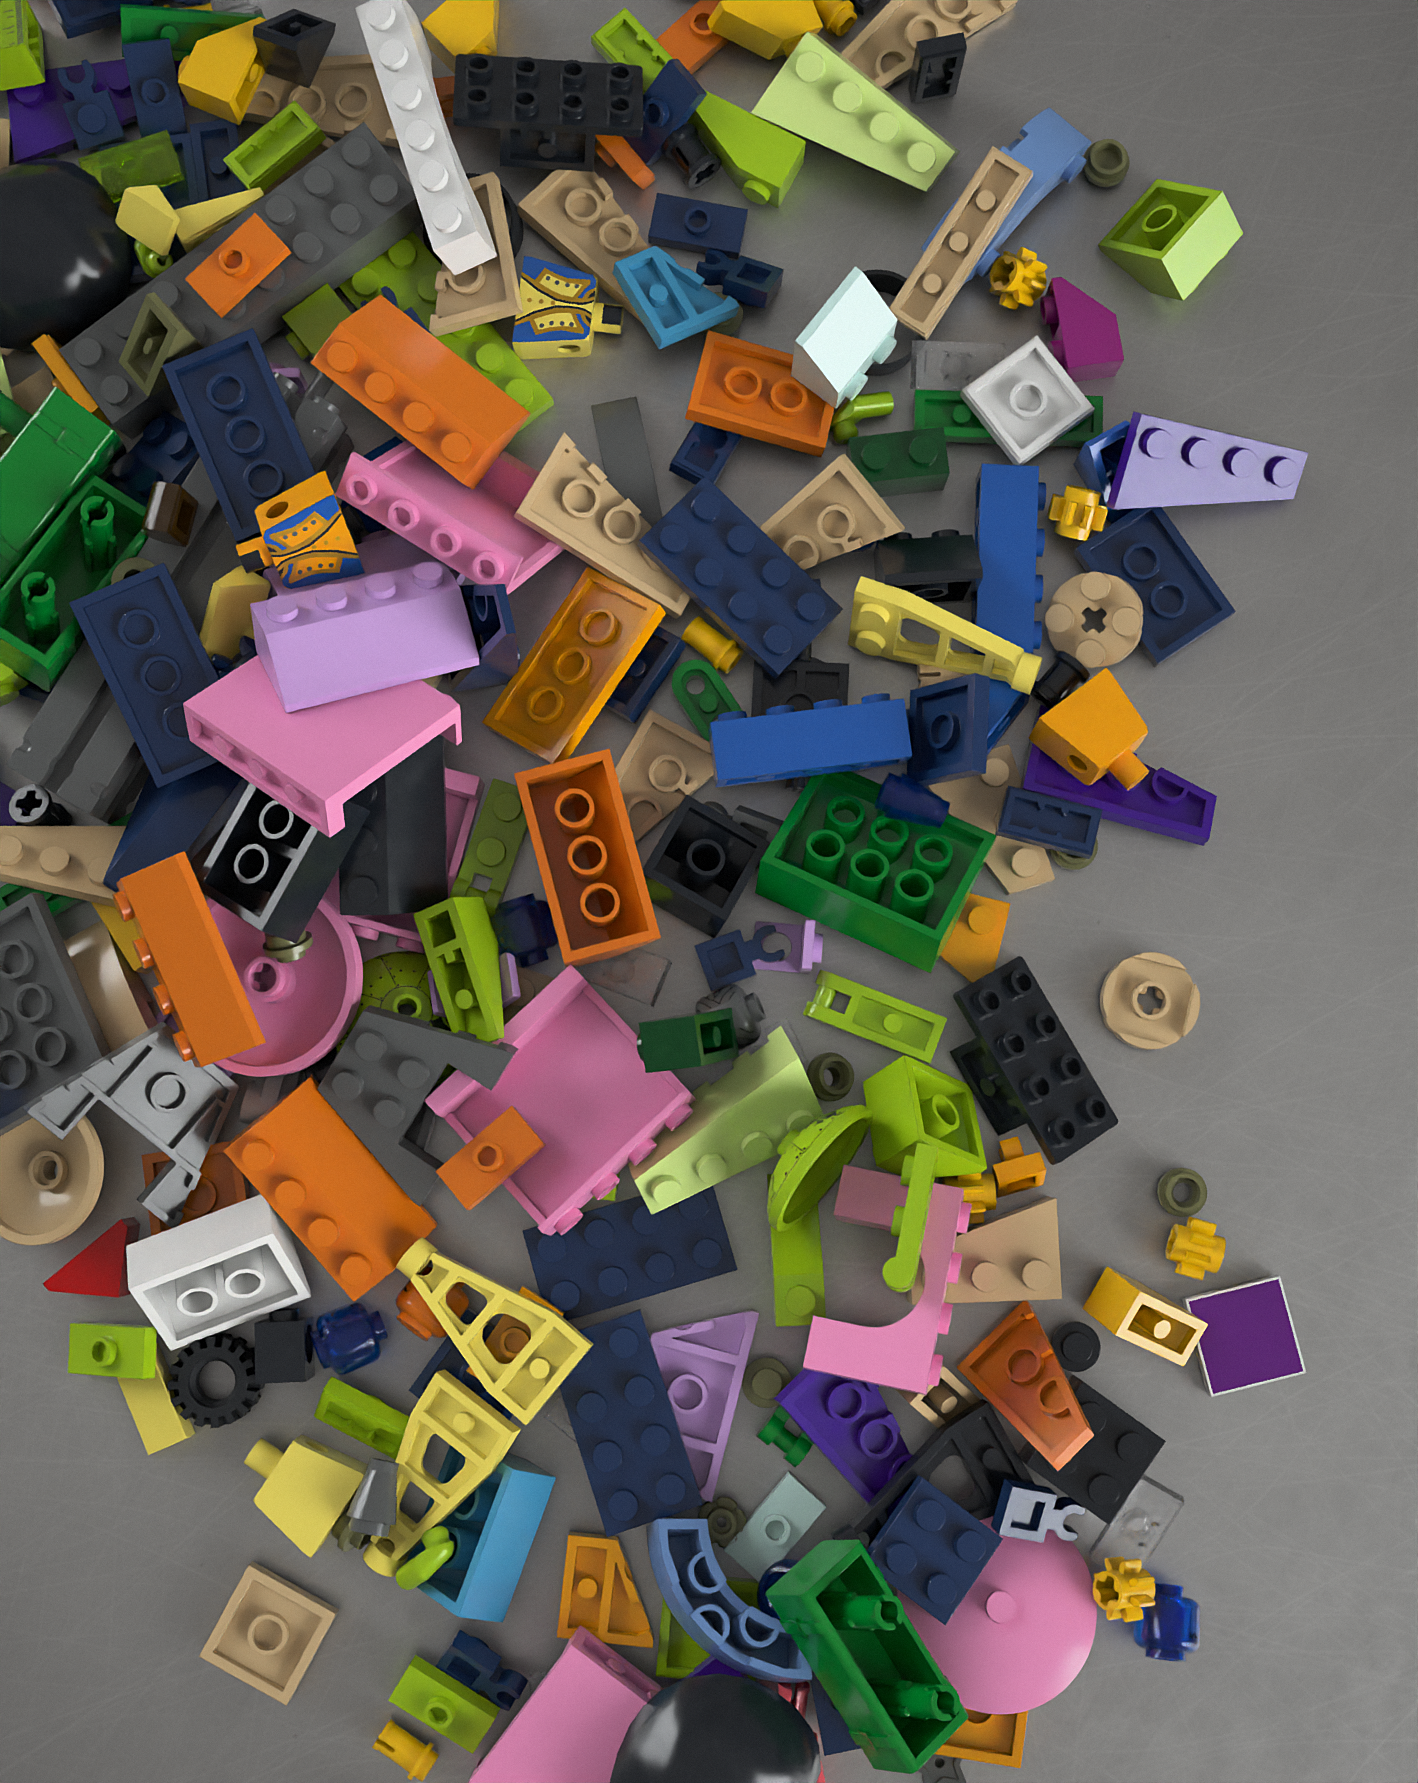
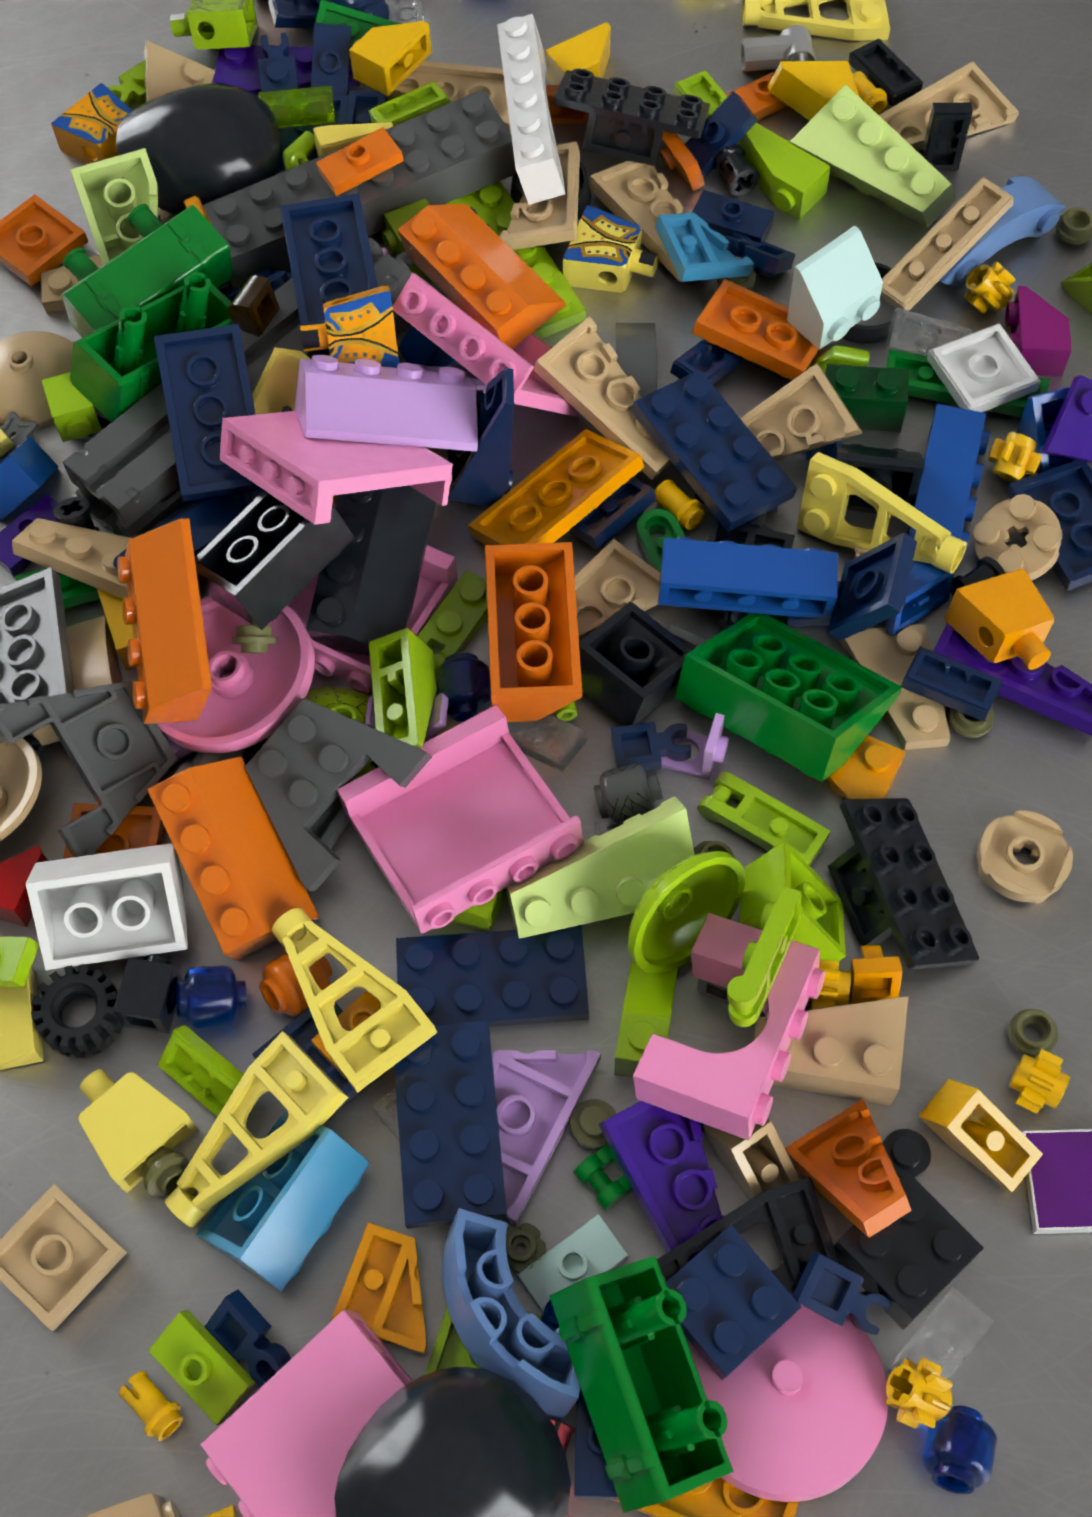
camera: 15 degrees right, 20 degrees down
light yellow slope [115,185,180,256] -> none
olive slope [119,292,205,397] -> none
black slope [253,9,336,88] -> none
dark grey cone [346,1458,399,1537] -> none
lime arm [396,1526,454,1590] -> none
orange plate [436,1106,546,1211] -> none
dark green brick [637,1008,739,1073] -> none
clear blue cone [874,772,950,829] -> none

